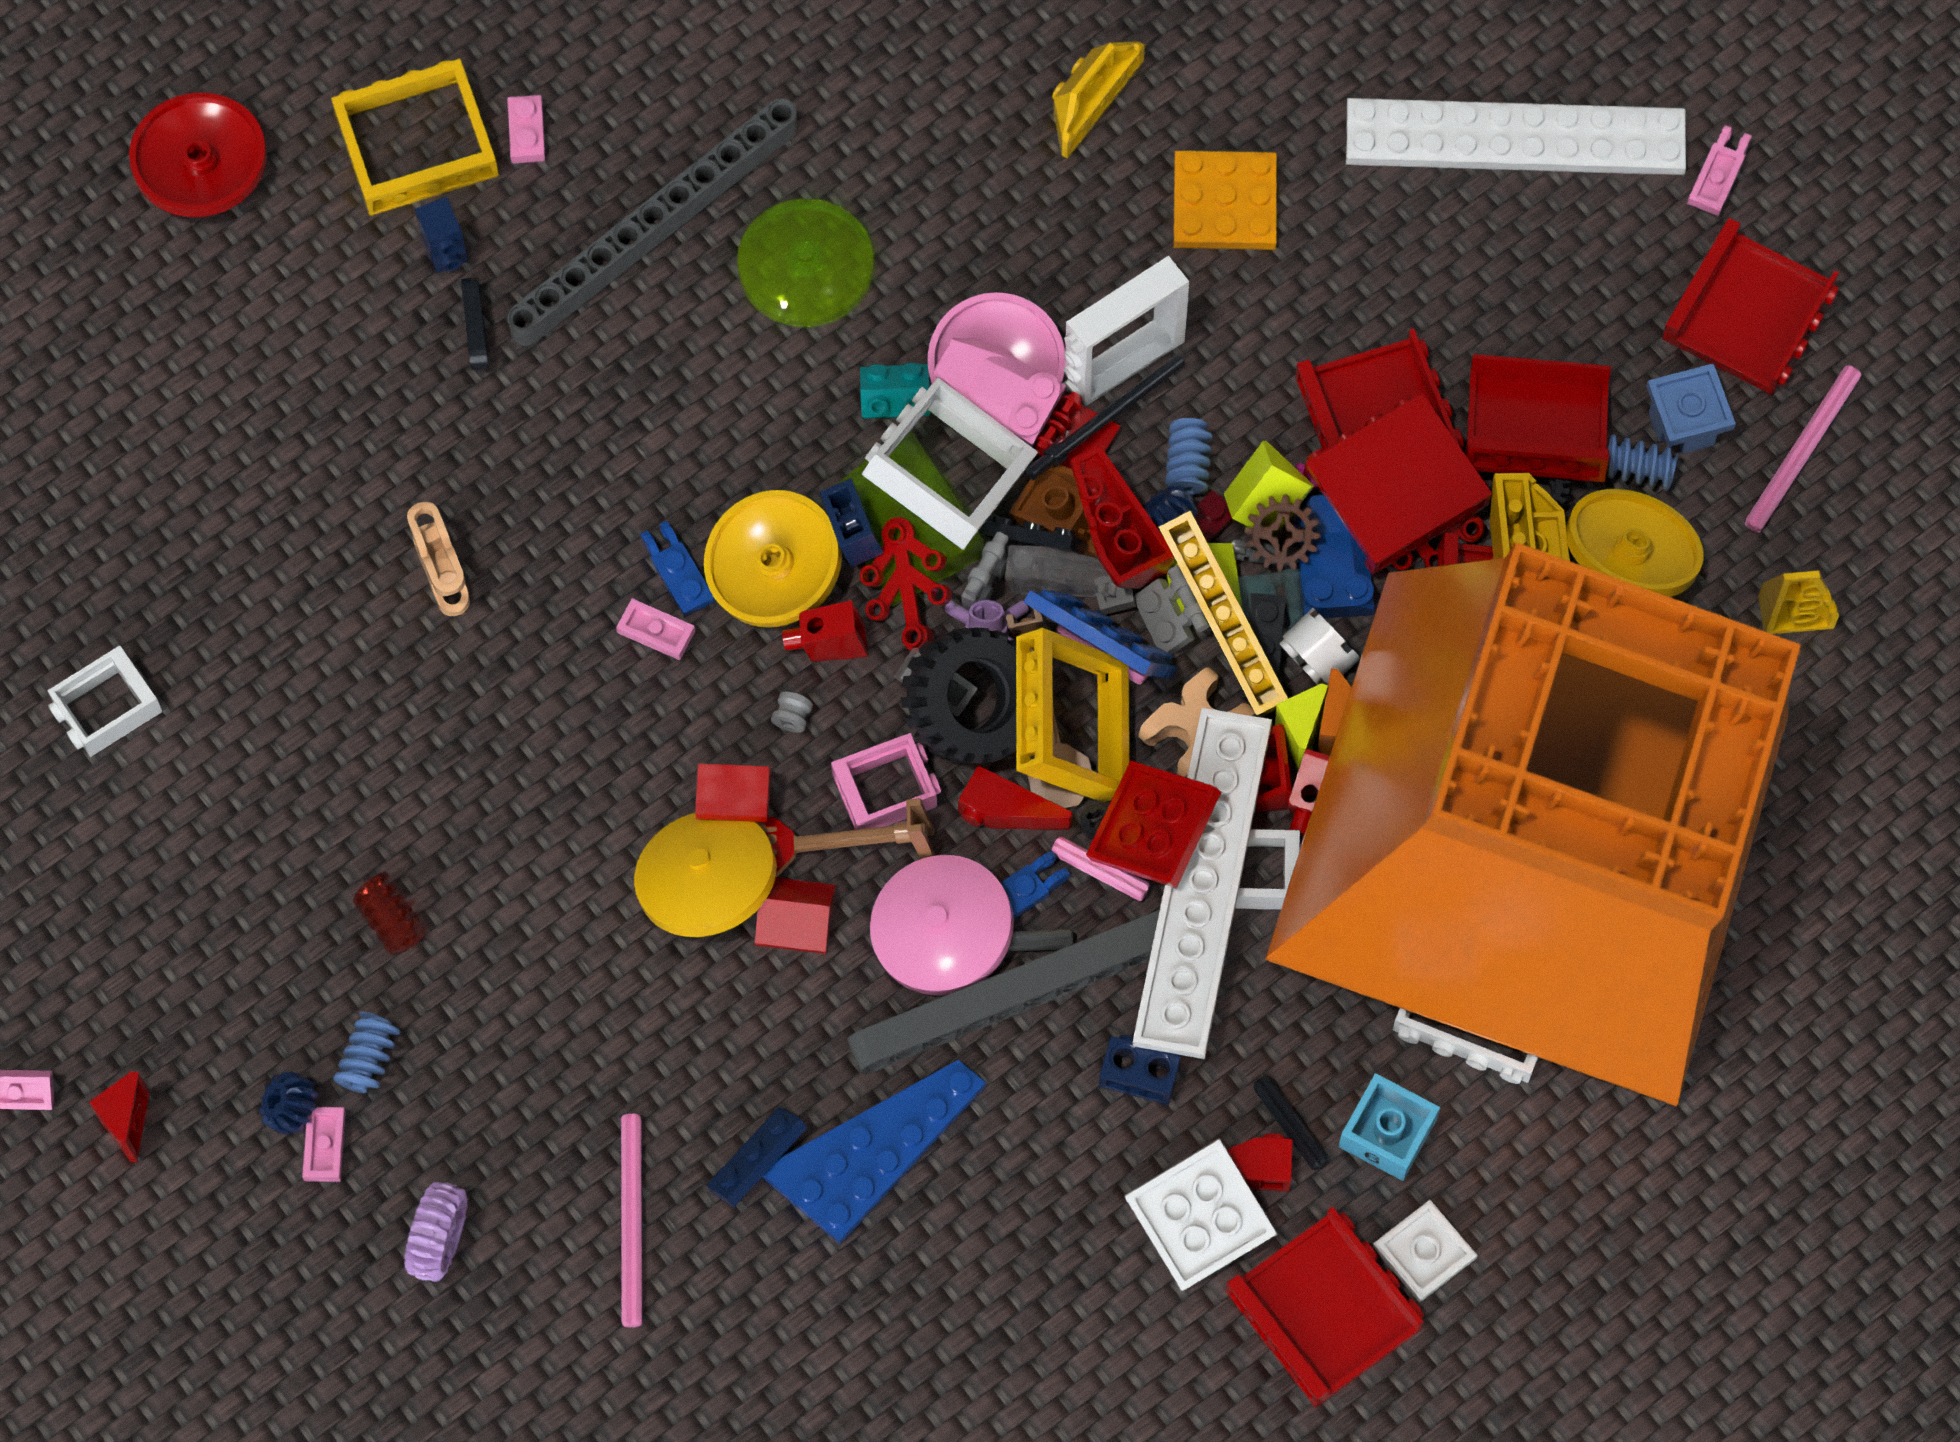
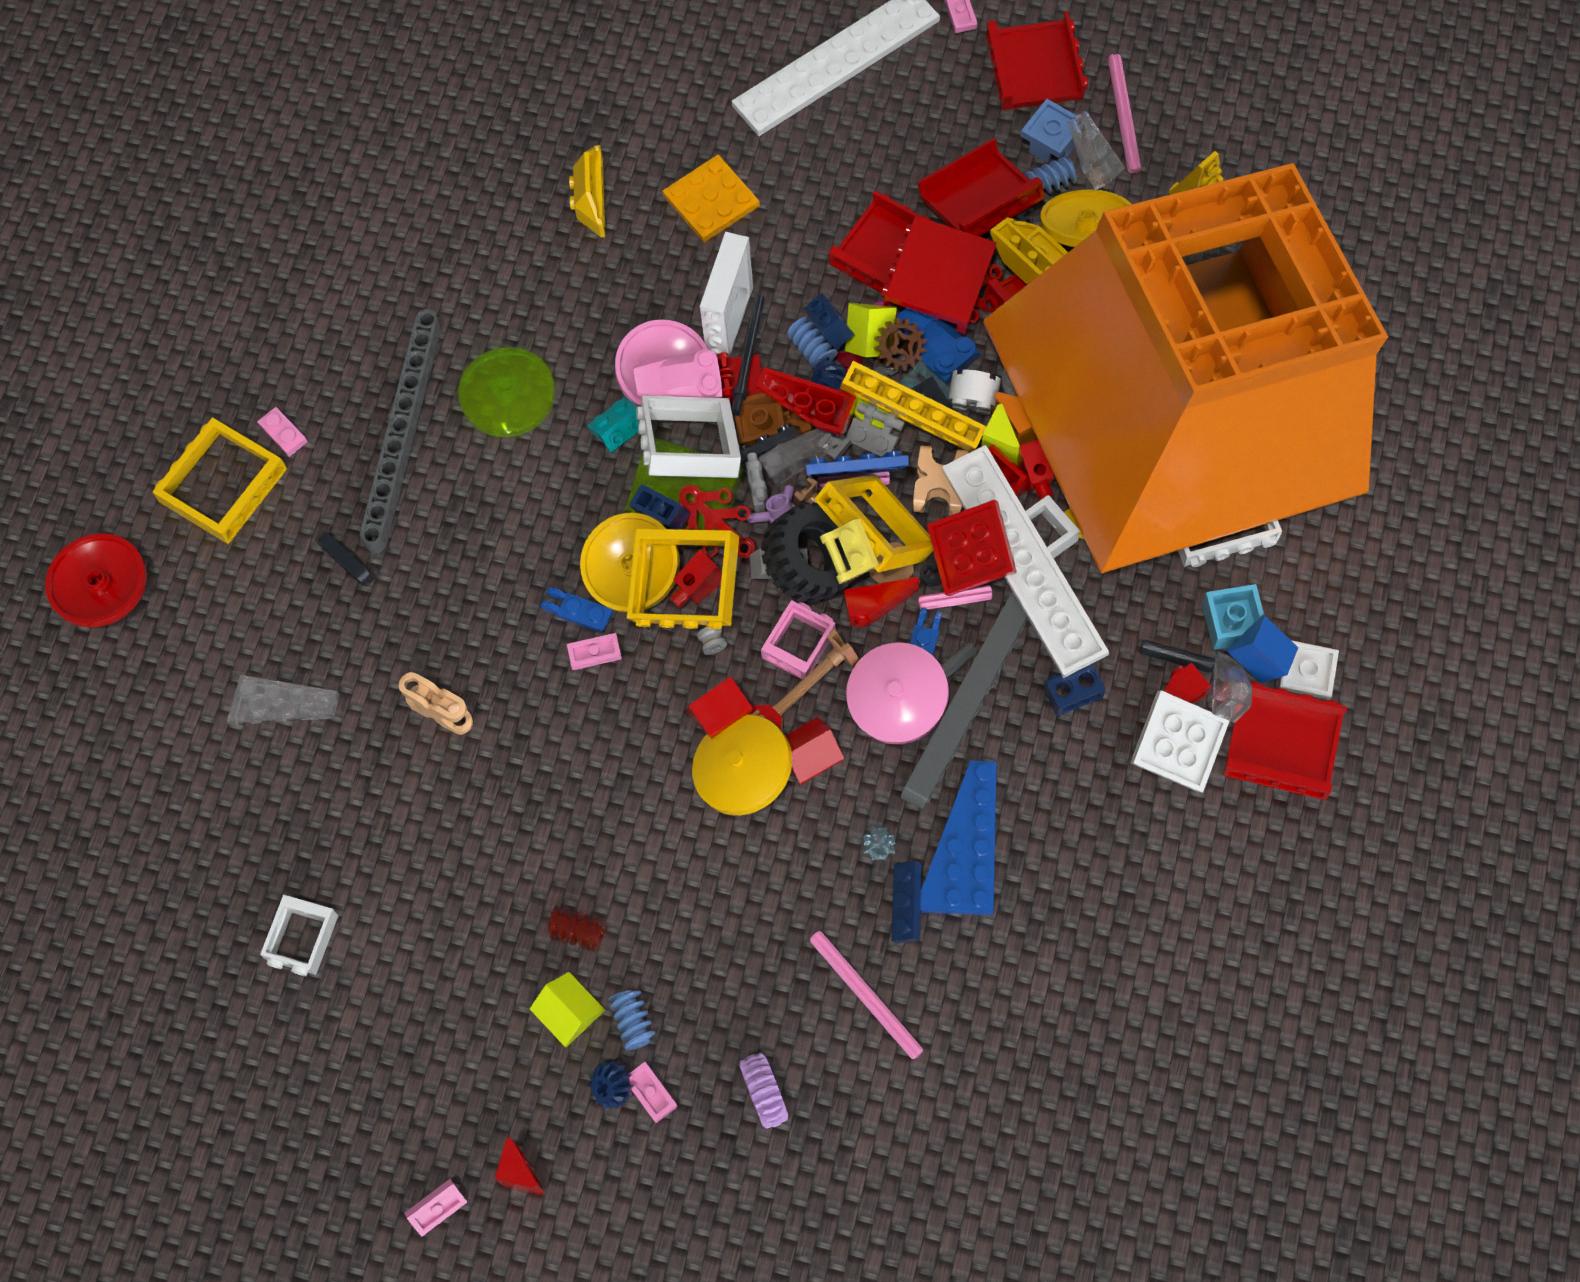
camera: 35 degrees left, 0 degrees up
dark blue brick [415,197,468,274] -> none
none -> clear wing [227,675,340,725]
none -> neon yellow slope [530,972,605,1048]
none -> yellow window [627,529,739,630]
none -> dark blue brick [804,293,855,350]
none -> light yellow plate [820,518,879,584]
none -> clear light blue gear [864,828,895,860]
none -> clear slope [1068,110,1125,190]
none -> clear slope [1212,652,1252,723]
none -> blue slope [1226,614,1298,683]

